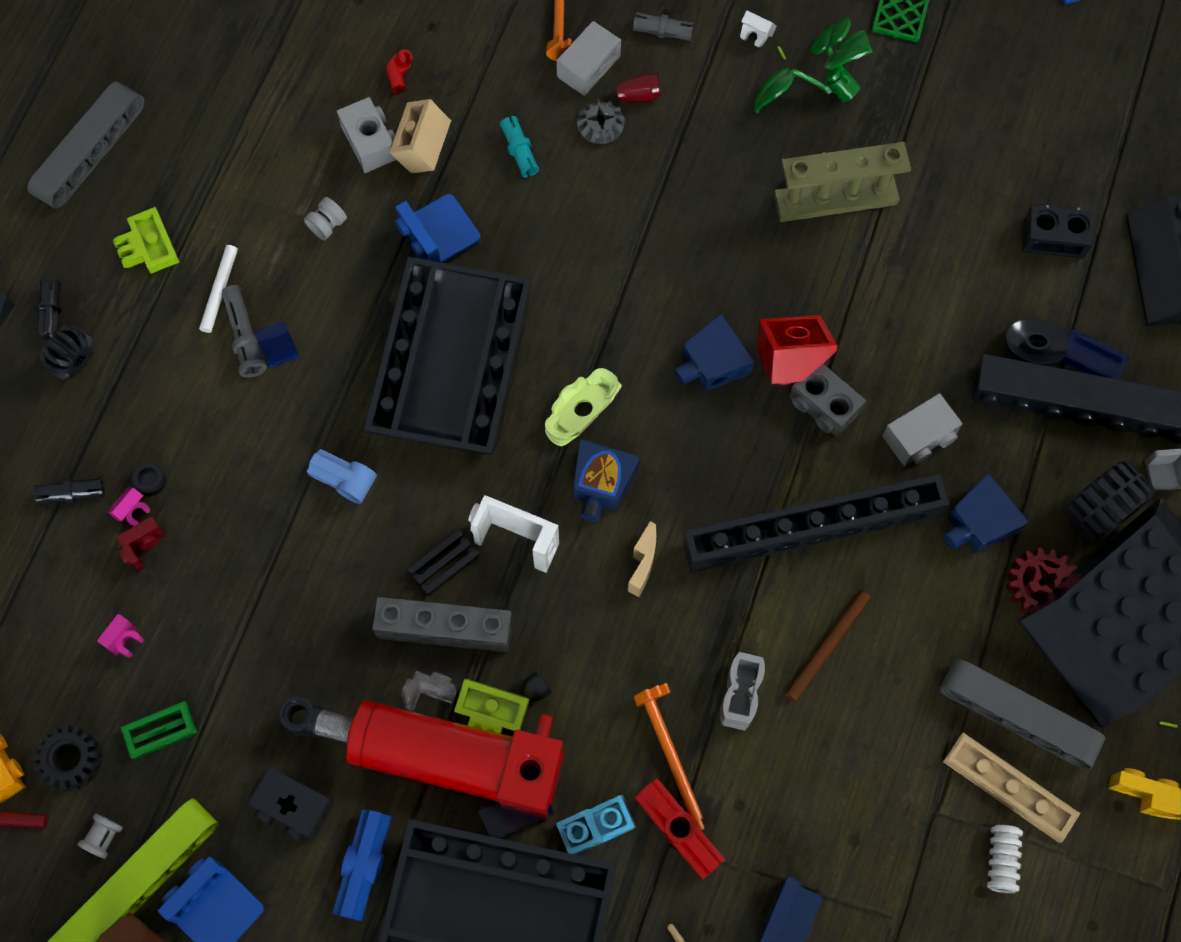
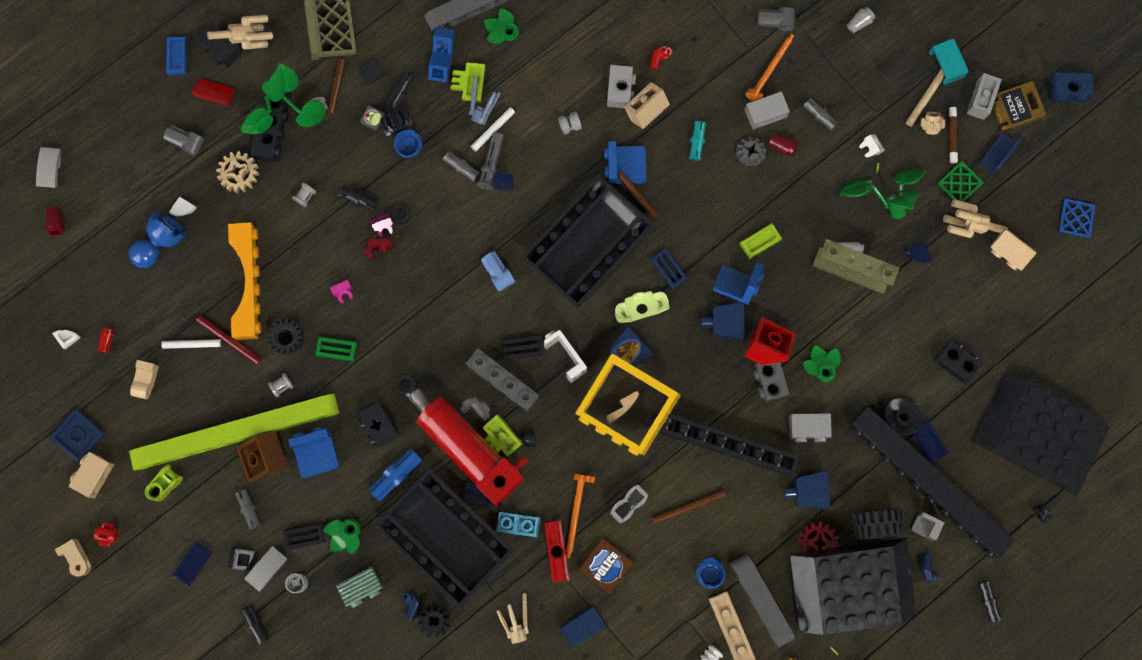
camera: 30 degrees right, 10 degrees up
none -> tile [360,106,385,131]
none -> blue hair [394,129,423,158]
none -> blue brick [428,27,455,82]
none -> dark grey pin [443,150,480,182]
none -> sand blue plant [468,77,501,125]
none -> green plate [484,8,519,44]
none -> yellow window [575,354,681,456]
none -> tile [579,539,634,594]
none -> reddish brown bar [617,171,658,219]
none -> dark blue tile [650,248,688,290]
none -> blue hair [695,557,726,589]
none -> blue bracket [713,262,764,304]
none -> lime tile [739,223,782,259]
none -> green plate [803,346,841,382]
none -> clear blue tile [906,243,933,263]
none -> tan plant [943,199,1008,238]
none -> tan brick [990,228,1036,271]

